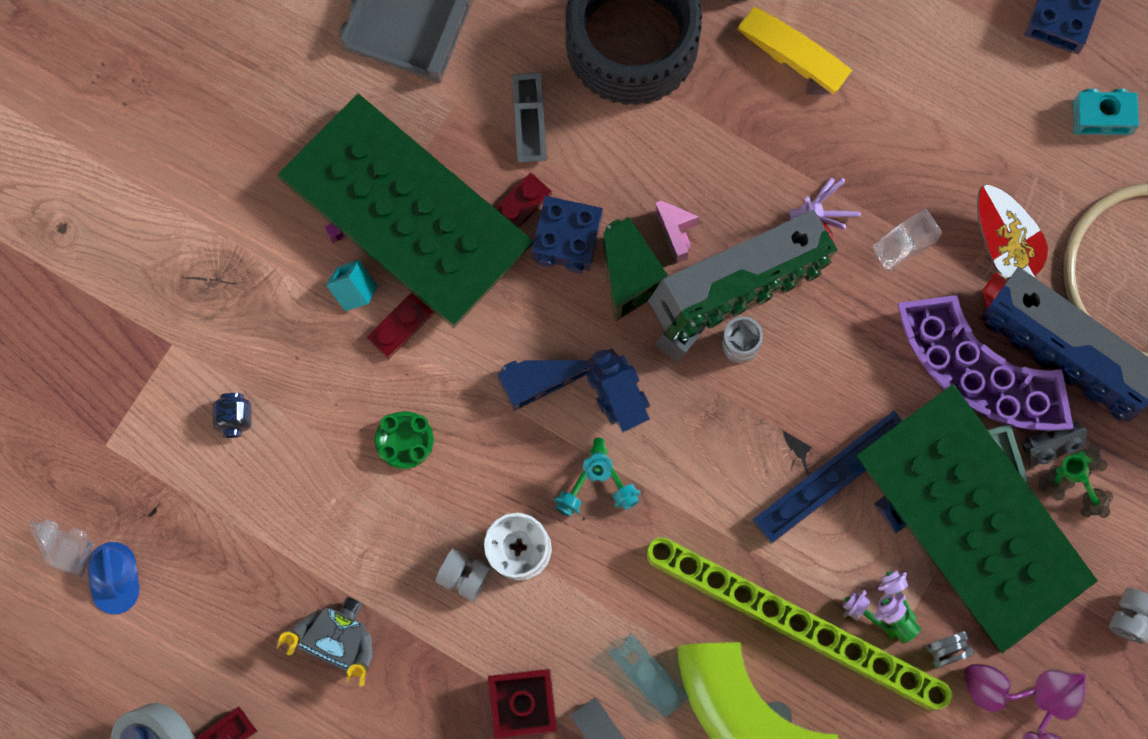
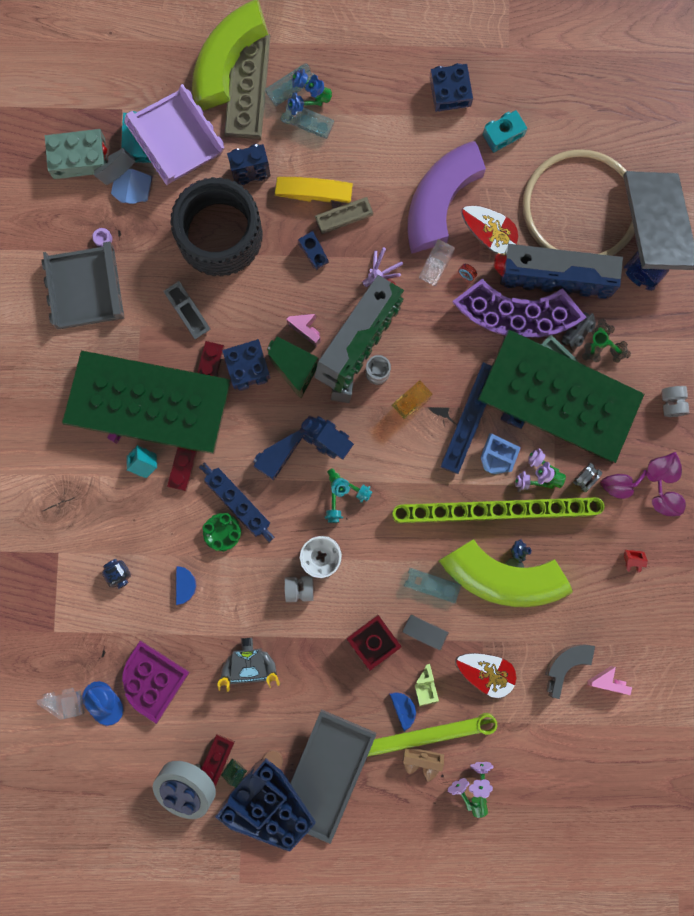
camera: 30 degrees left, 5 degrees up
none -> magenta plate [122,641,190,724]
none -> blue tile [176,566,197,605]
none -> dark blue plate [199,462,275,543]
none -> dark blue leg [298,231,329,270]
none -> dark tan plate [315,197,373,235]
none -> clear yellow slope [391,380,433,420]
none -> medium lavender brick [408,141,486,254]
none -> clear red tile [458,263,478,281]
none -> medium blue slope [480,433,521,474]
none -> dark blue plant [511,539,532,563]

